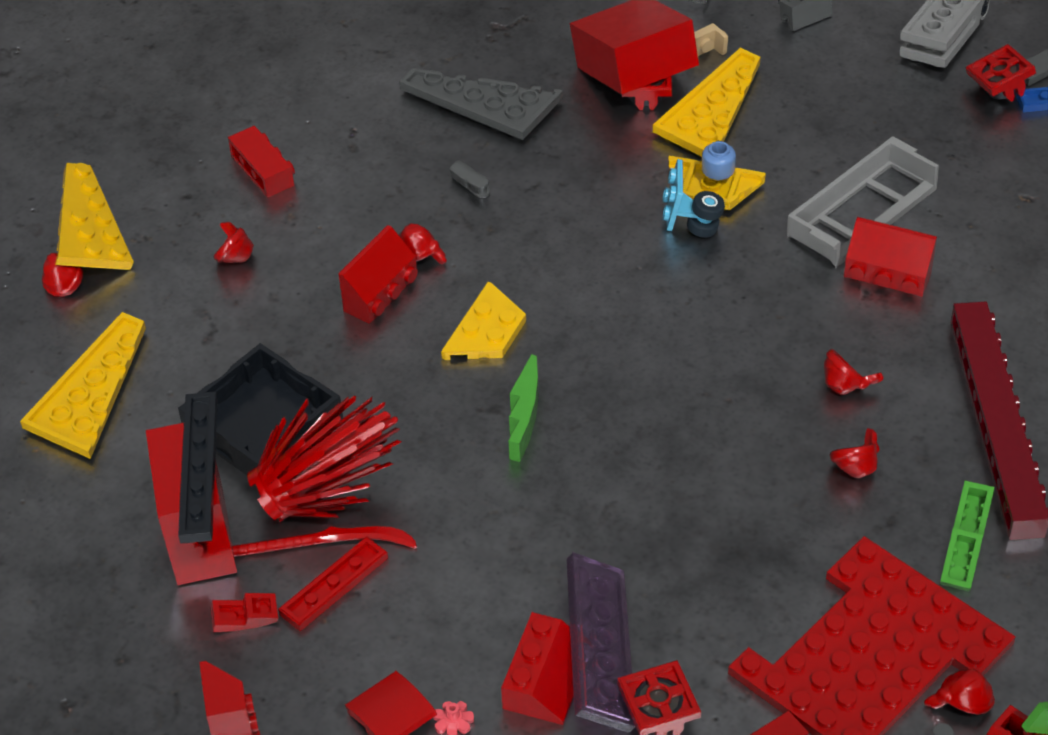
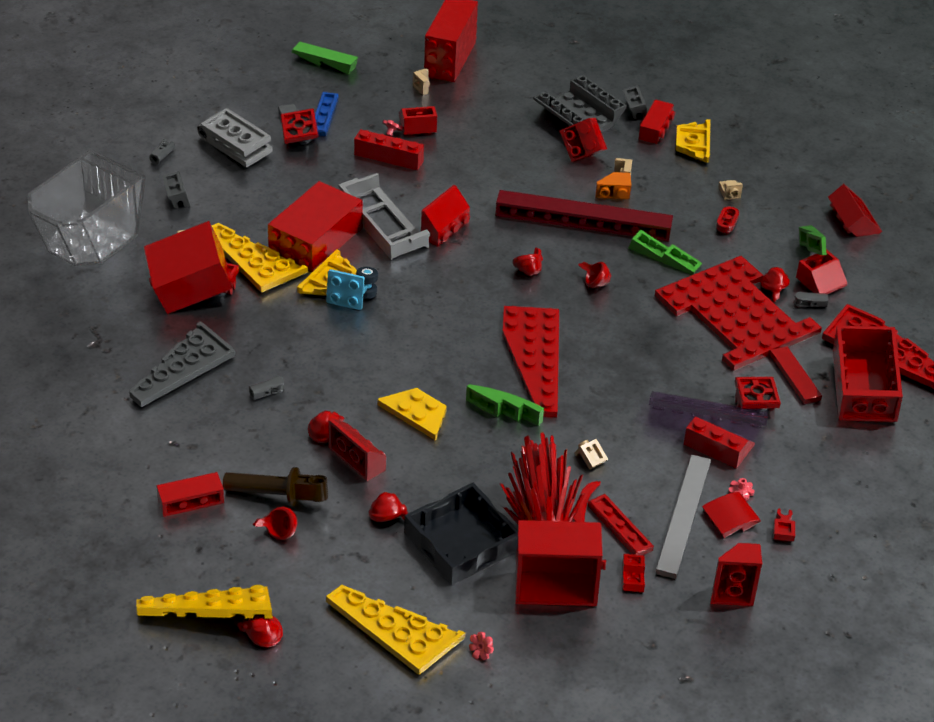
camera: 80 degrees left, 5 degrees down
black plate [178,392,218,544] -> none
medium blue head [702,141,736,181] -> none
none -> dark brown piece [223,467,328,506]
none -> red container [268,181,363,272]
none -> red brick [354,129,424,171]
none -> red hat [369,492,408,522]
none -> coral plant [469,632,494,660]
none -> red wing [502,306,559,418]
none -> tan bracket [574,439,608,469]
none -> light grey tile [656,455,711,579]

